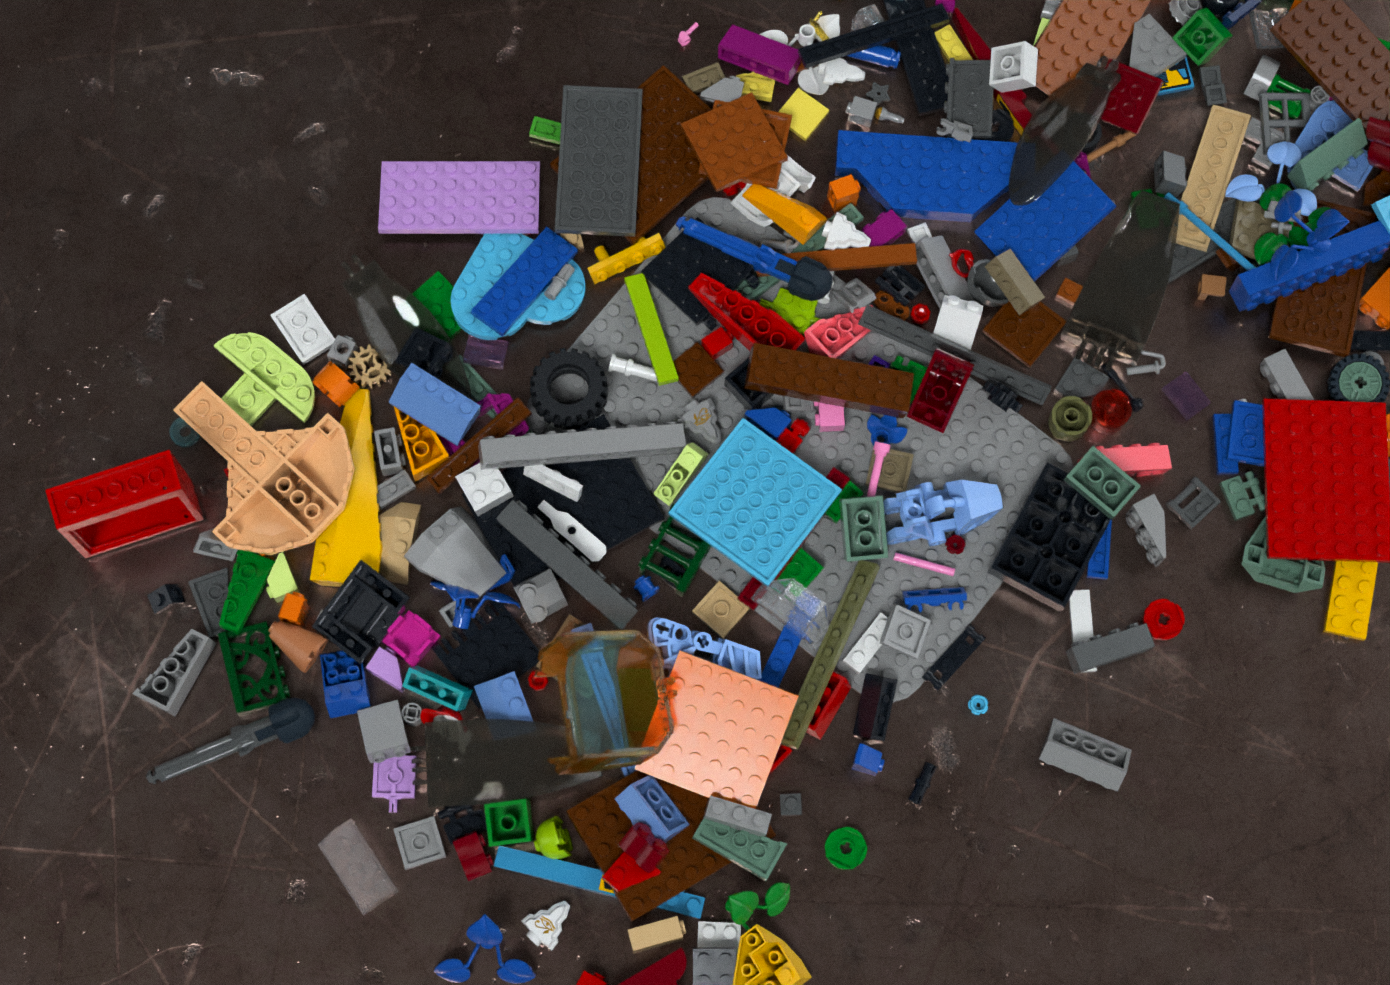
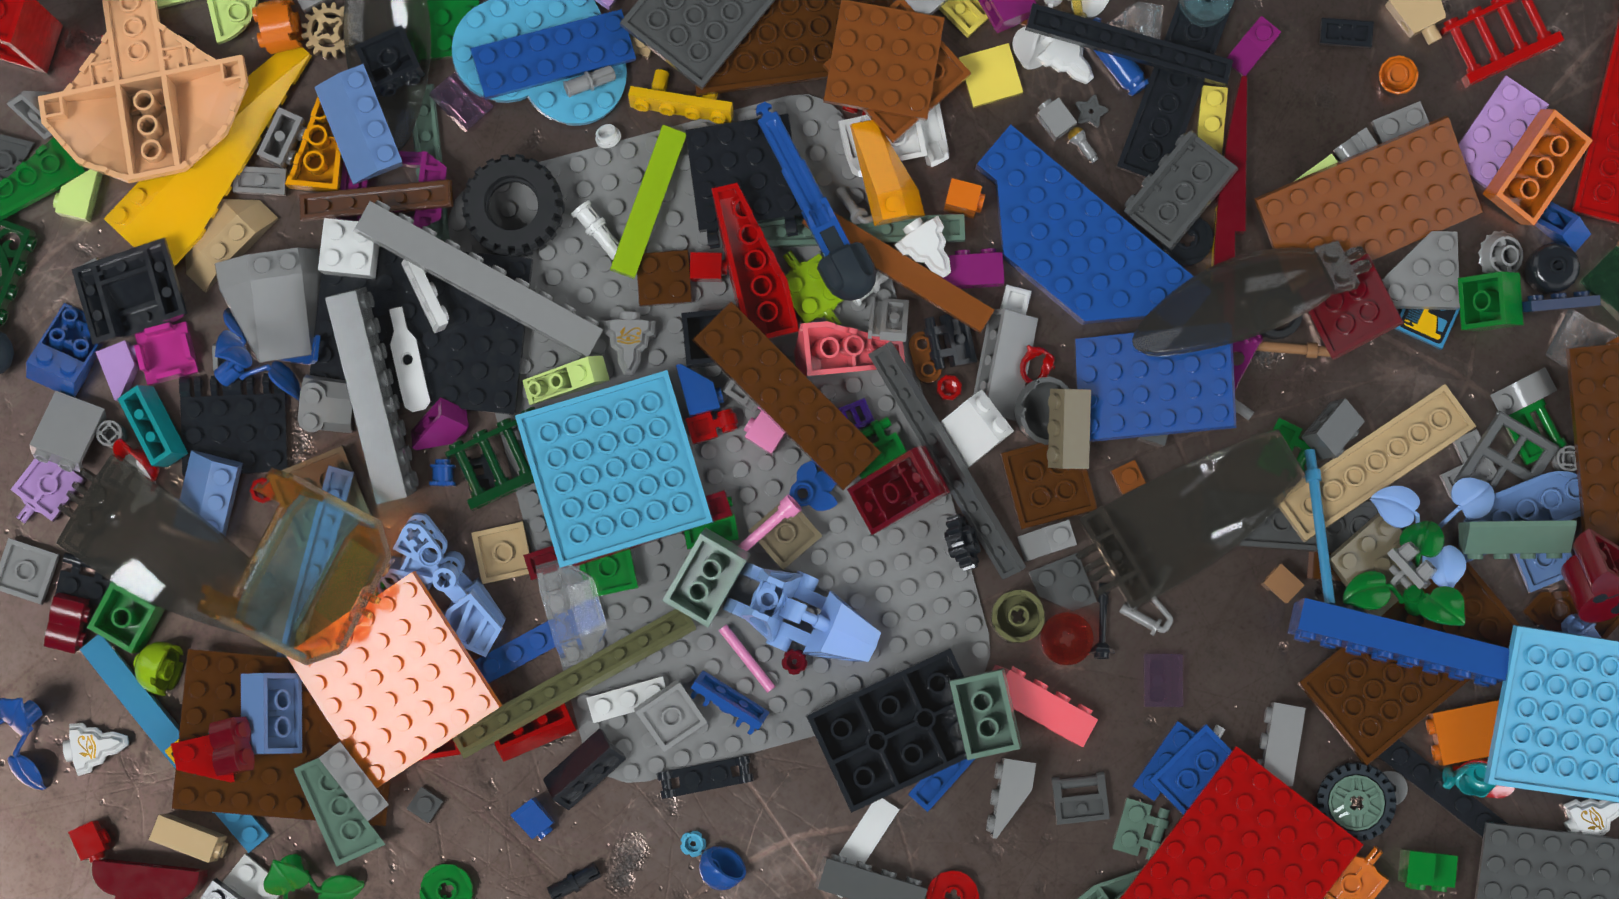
camera: 40 degrees right, 10 degrees up
nougat cone [268,620,328,673] -> none
orange brick [278,592,310,628] -> none
light grey plate [936,118,973,142] -> none
white brick [989,41,1038,93] -> none
dark grey slope [1198,65,1227,106] -> none
blue plant [1270,191,1350,282] -> none
none -> magenta slope [411,397,469,450]
none -> white plate [595,124,621,148]
none -> blue hat [699,846,746,890]
none -> light grey slope [1017,520,1077,562]

